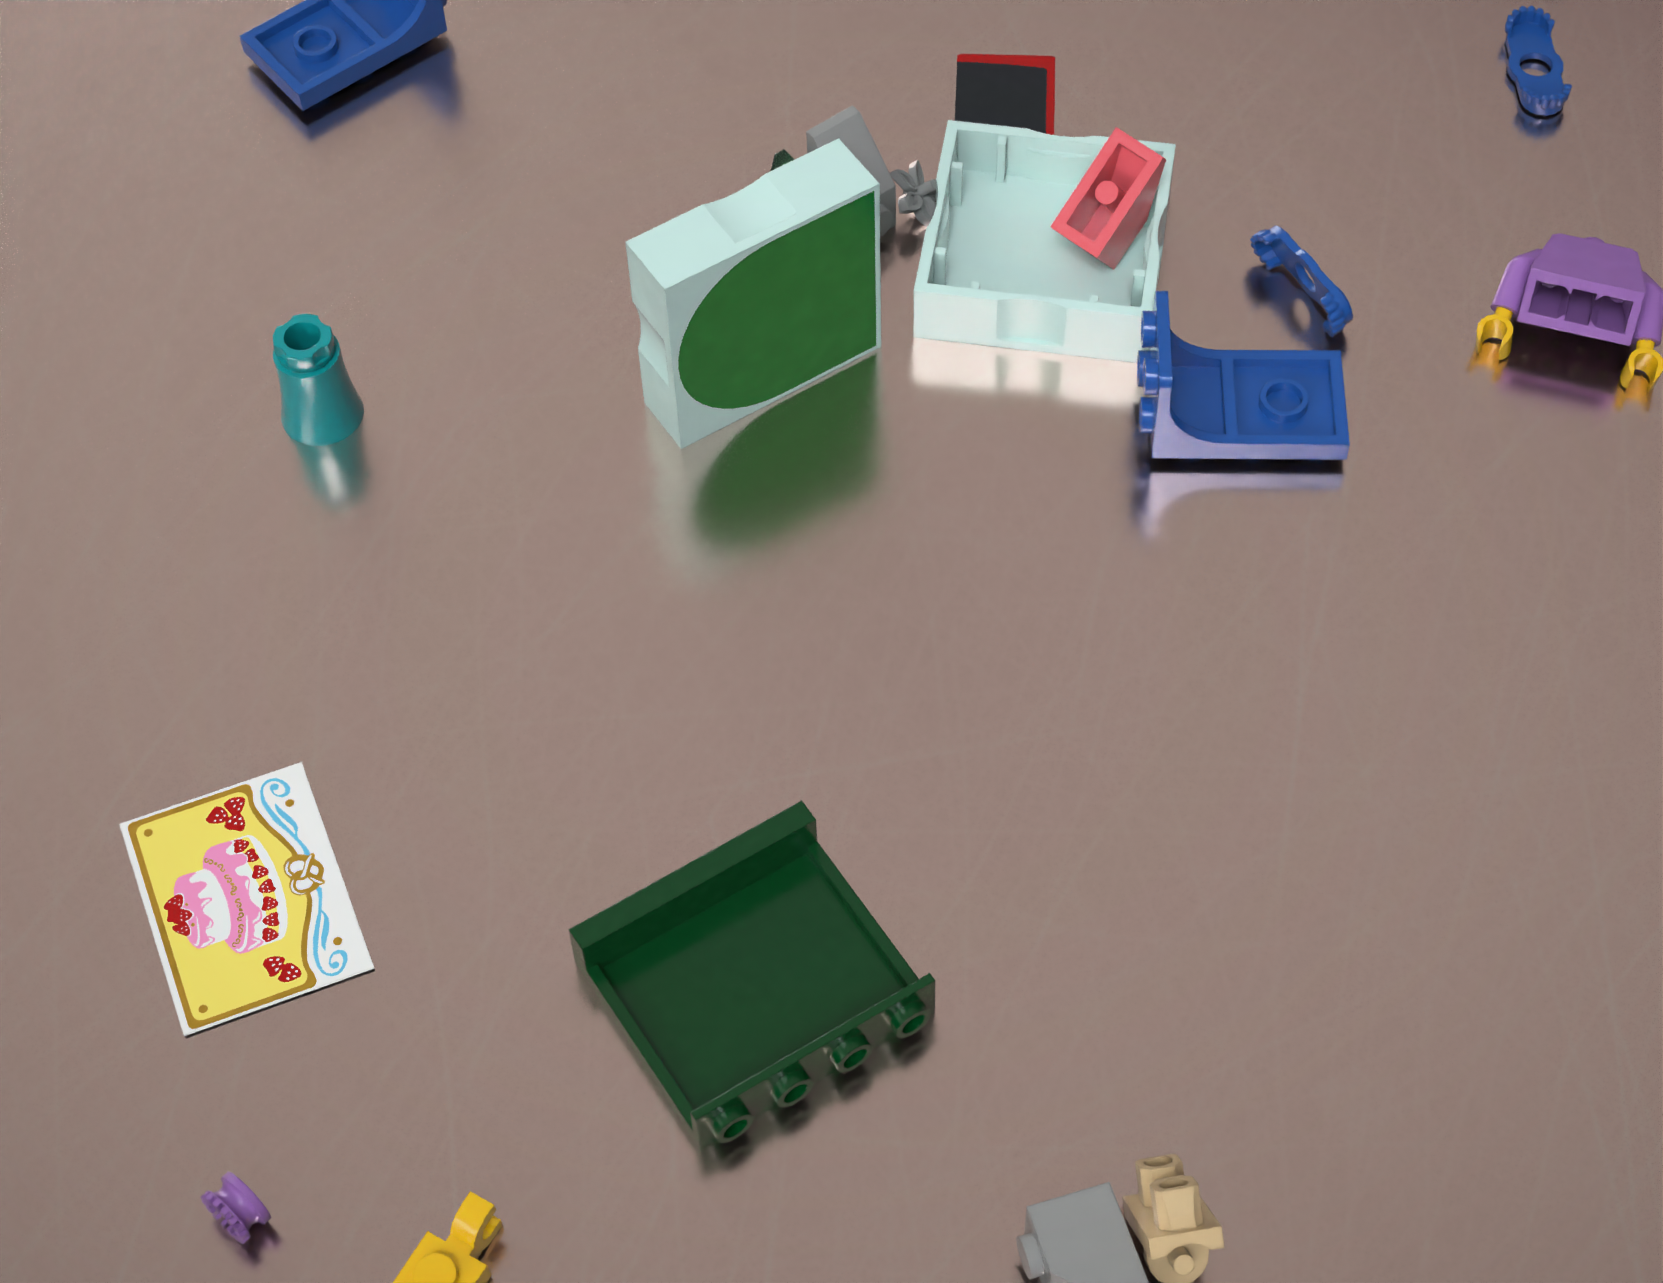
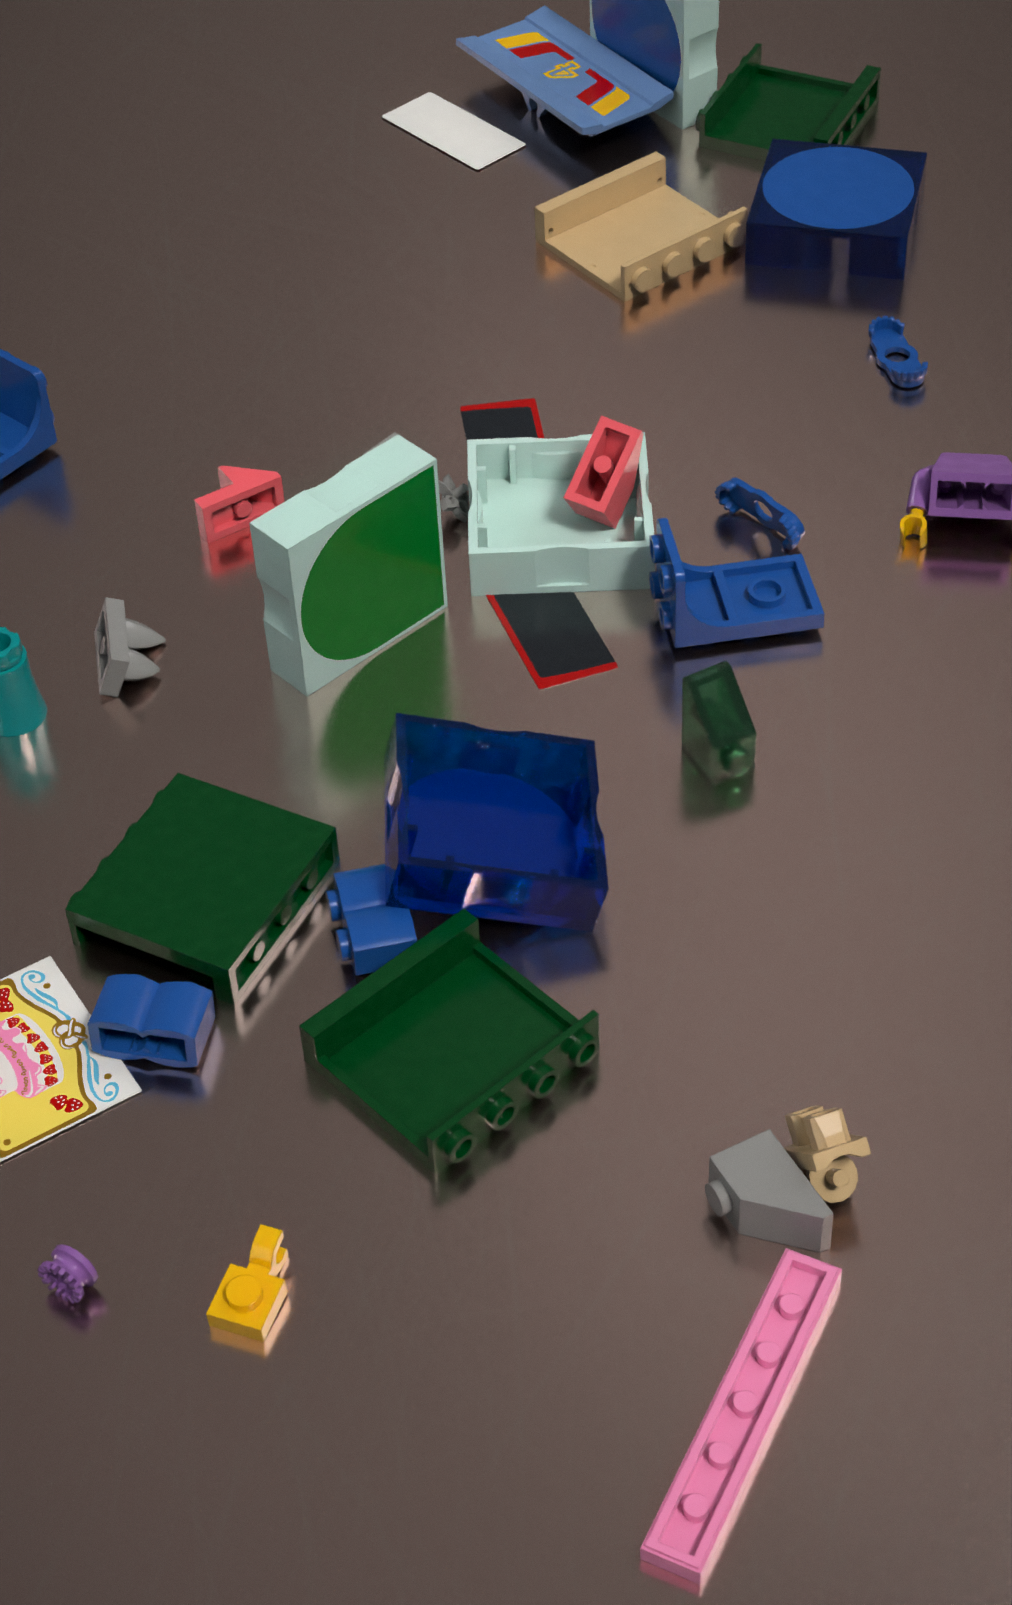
camera: 10 degrees left, 10 degrees down
none -> dark green panel [65,773,340,1005]
none -> blue brick [88,974,216,1068]
none -> light grey tile [94,597,166,697]
none -> coral slope [194,466,285,544]
none -> blue brick [326,862,417,976]
none -> clear blue tile [384,713,609,932]
none -> black sticker [486,592,618,690]
none -> clear green slope [682,660,757,786]

